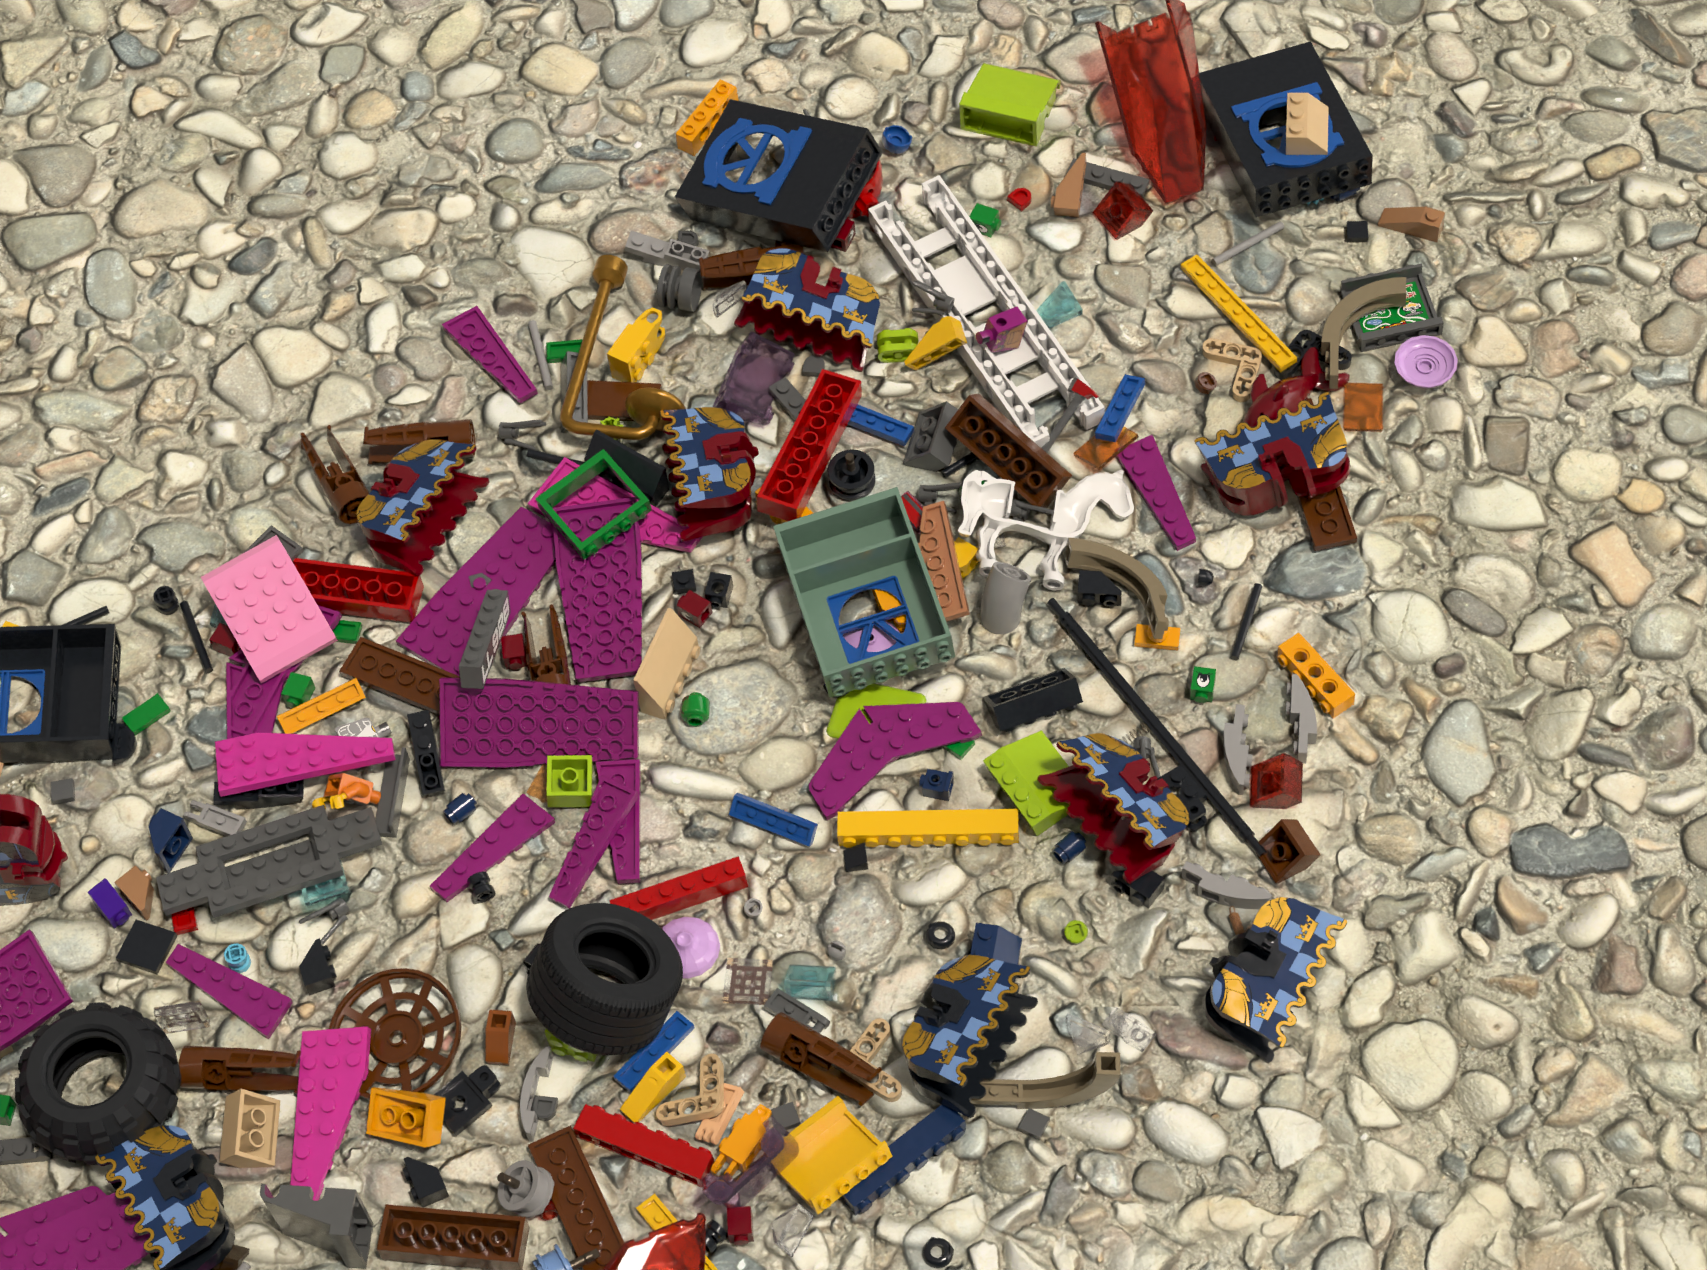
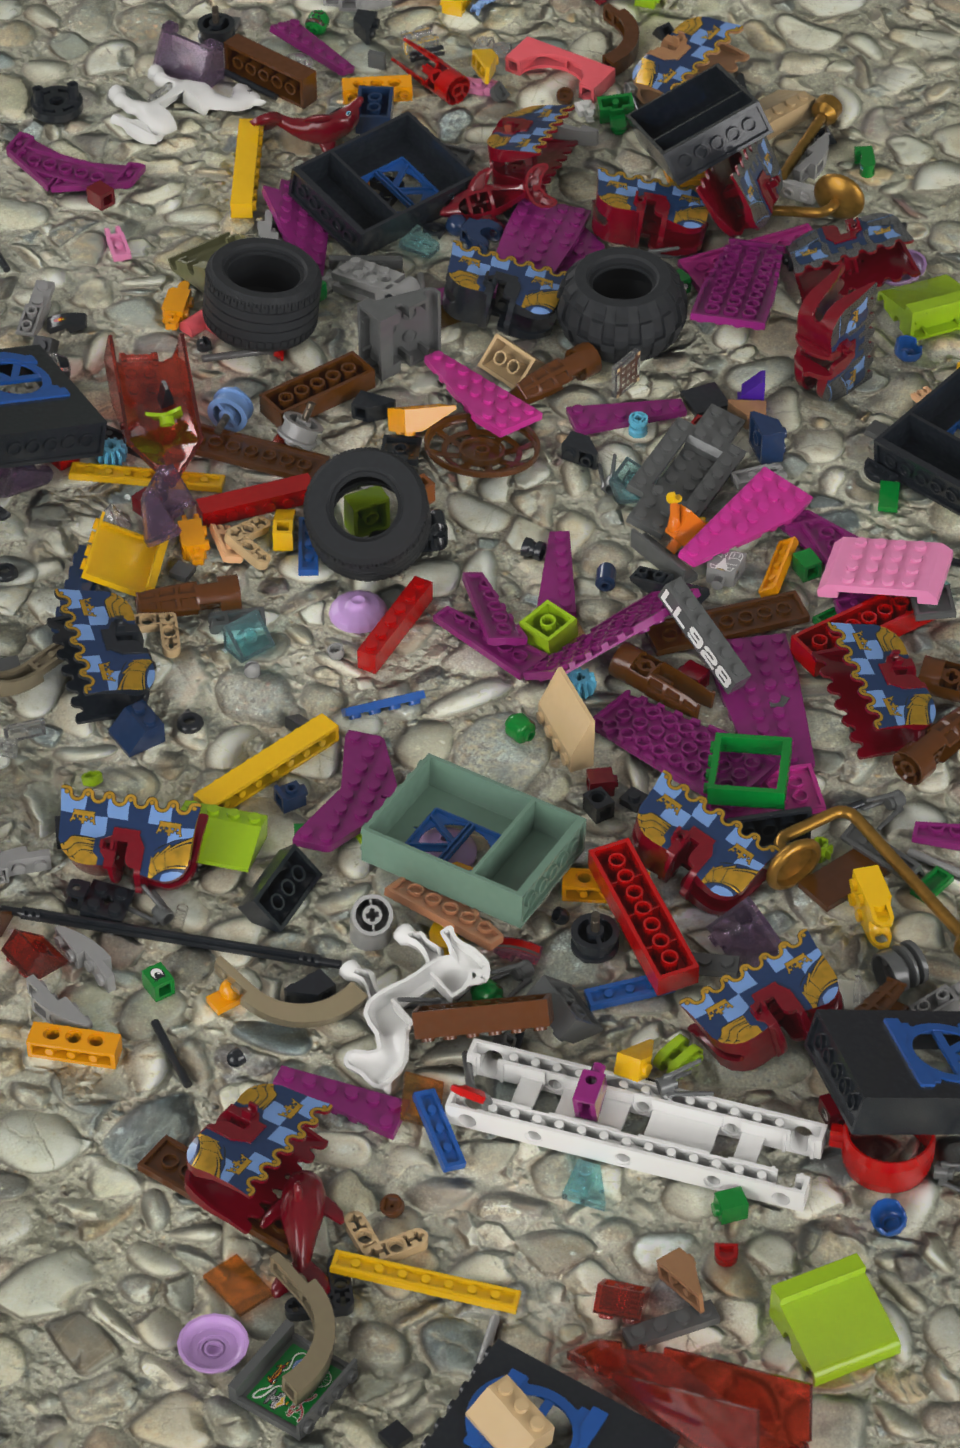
camera: 130 degrees right, 15 degrees down
clear tile [722,958,773,1005] -> none

